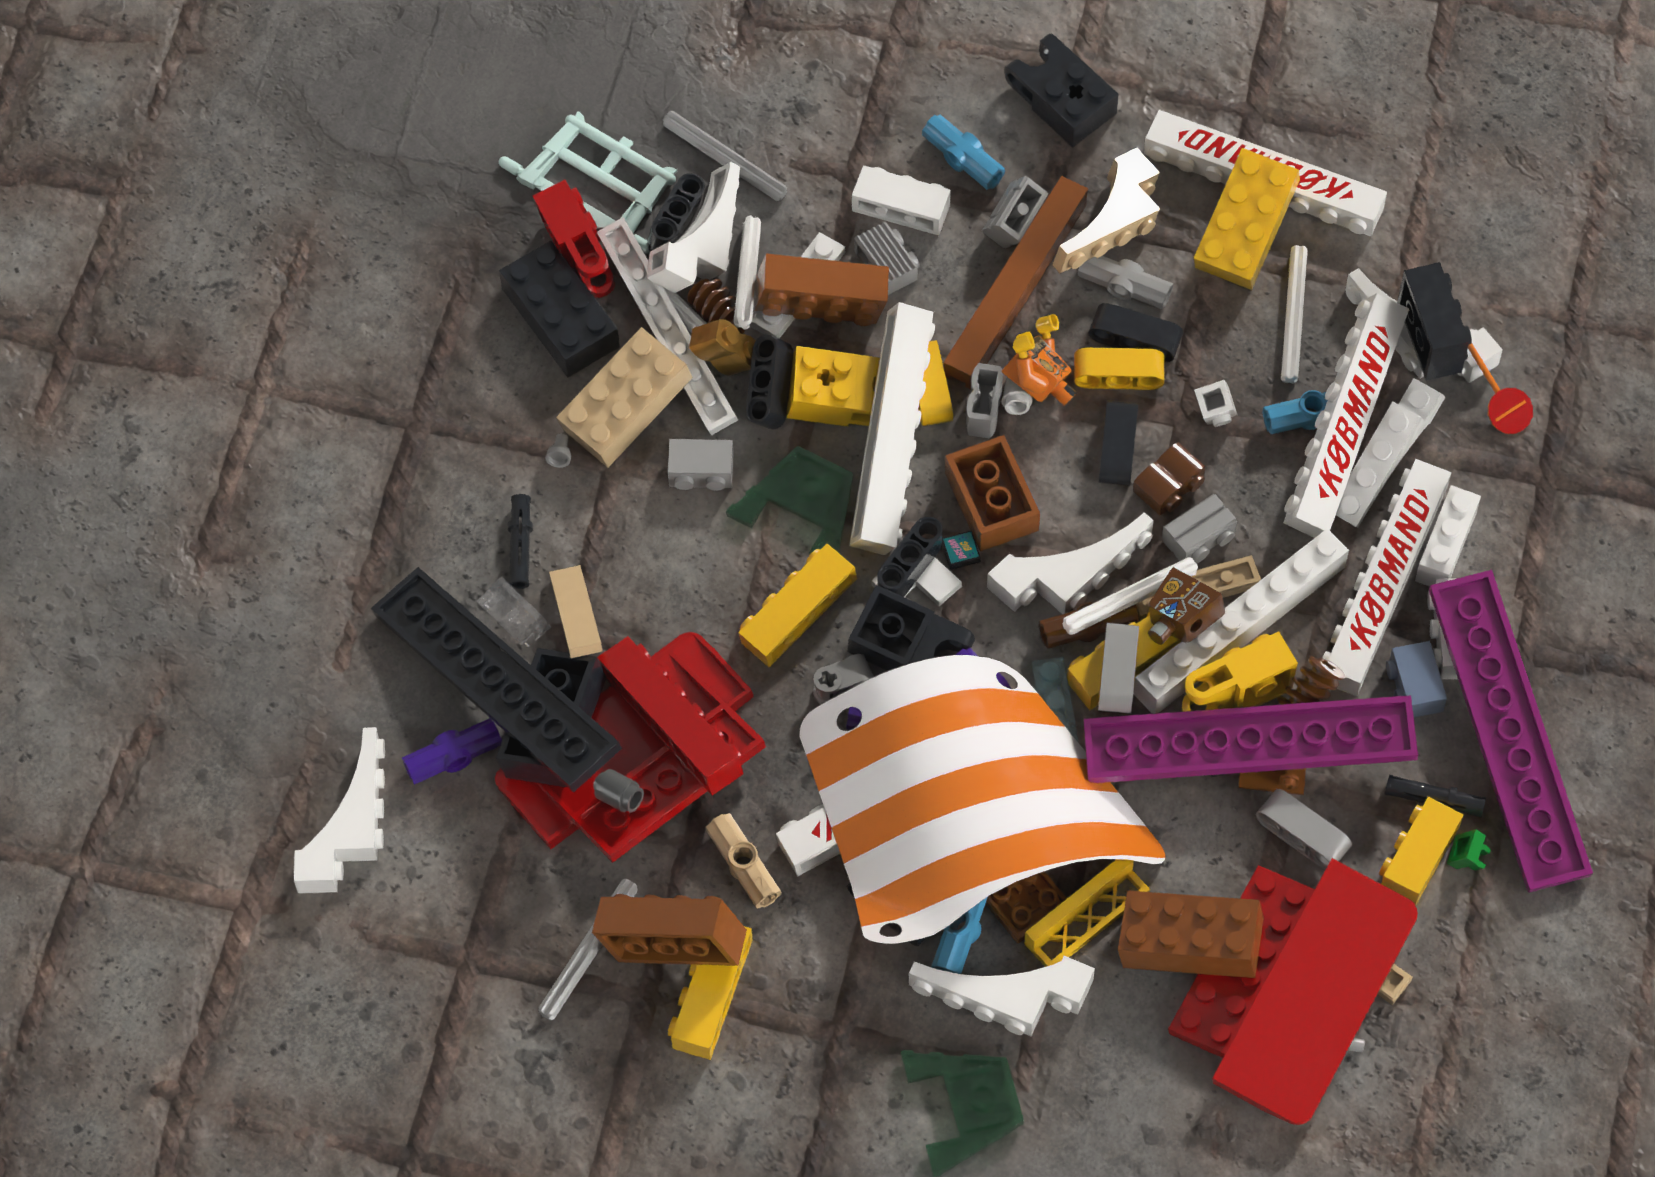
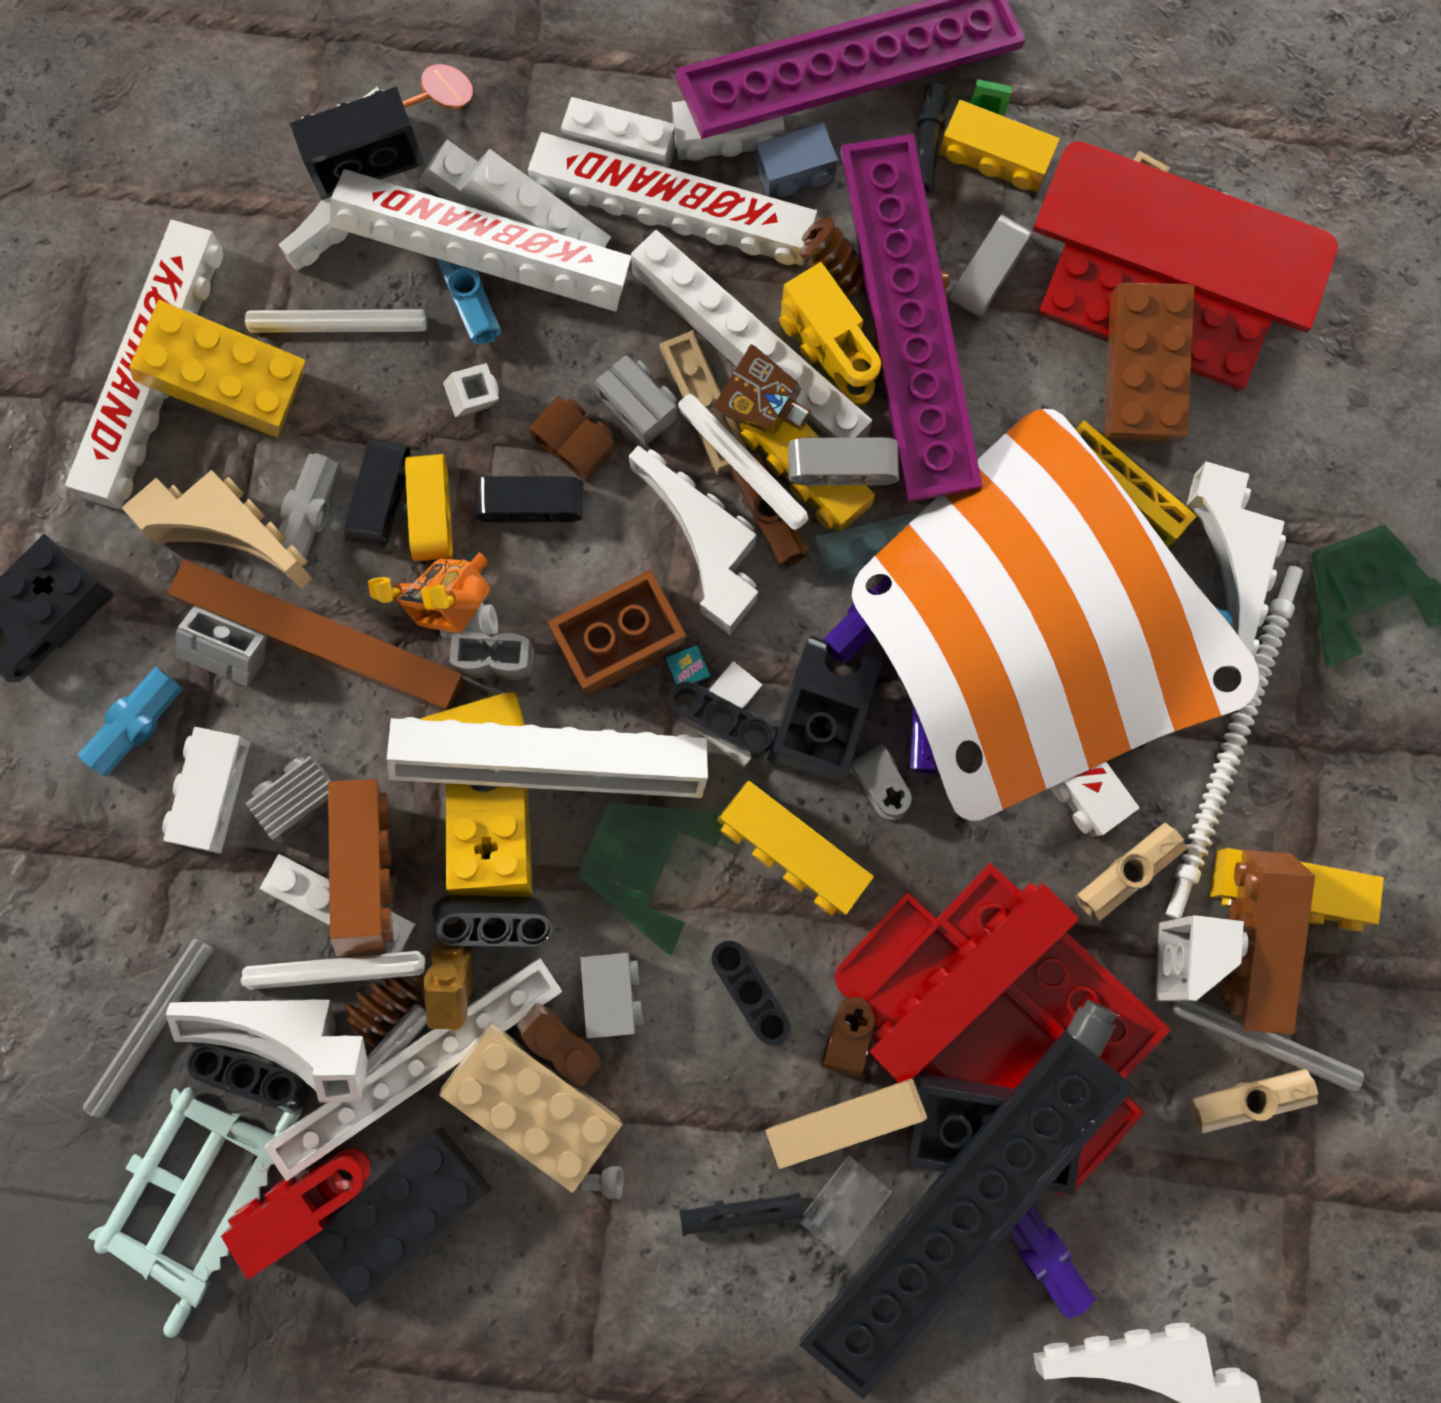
camera: 100 degrees left, 15 degrees up
none -> reddish brown brick [517,1003,602,1086]
none -> black beam [712,940,790,1045]
none -> reddish brown piece [821,996,875,1079]
none -> white slope [1154,915,1248,1002]
none -> white hose [1165,566,1303,919]
none -> tan piece [1189,1069,1318,1134]

